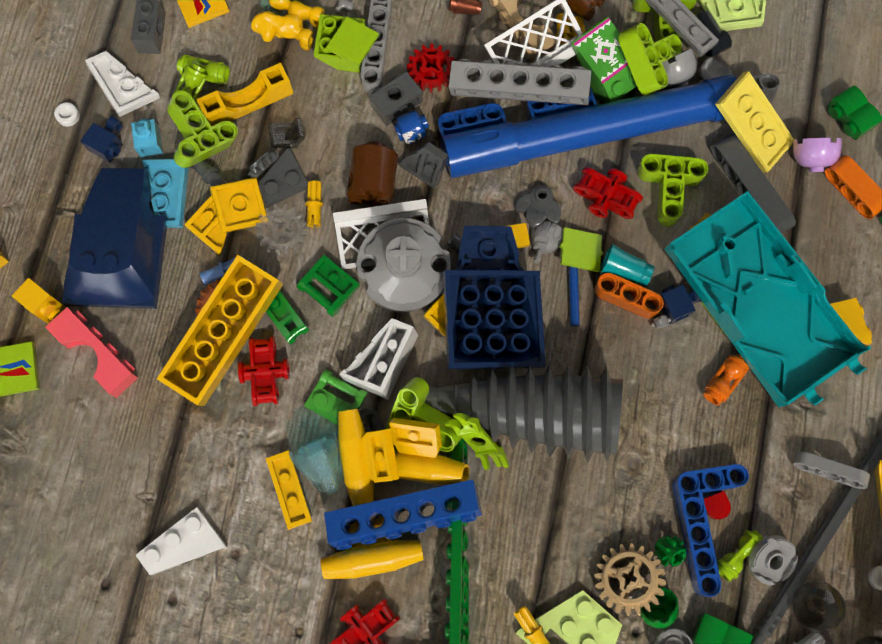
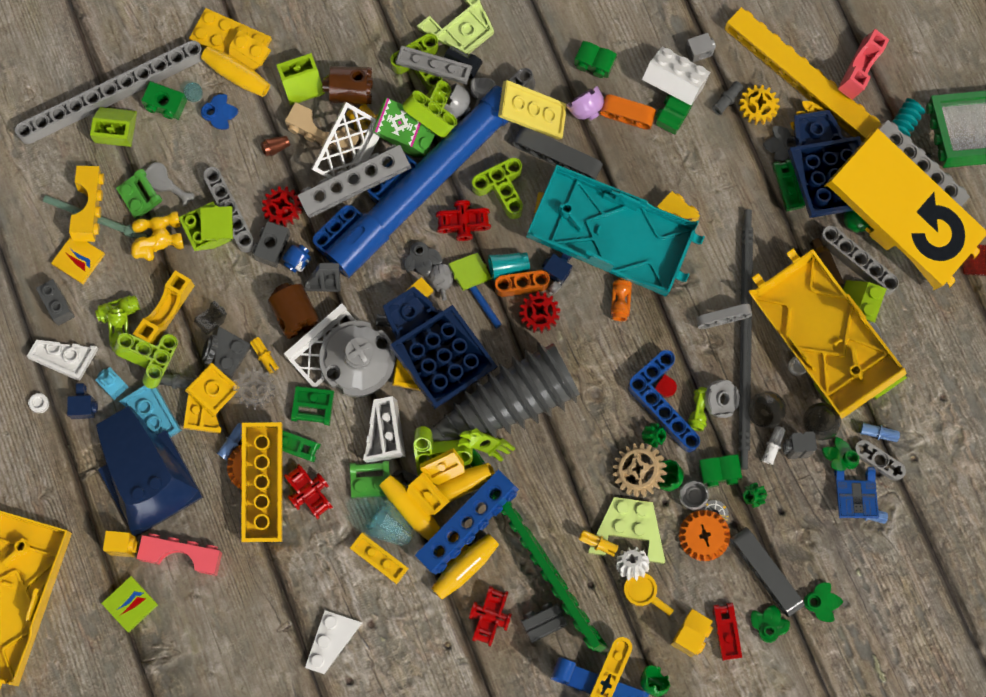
camera: 35 degrees left, 0 degrees up
none -> red gear [519,291,560,334]

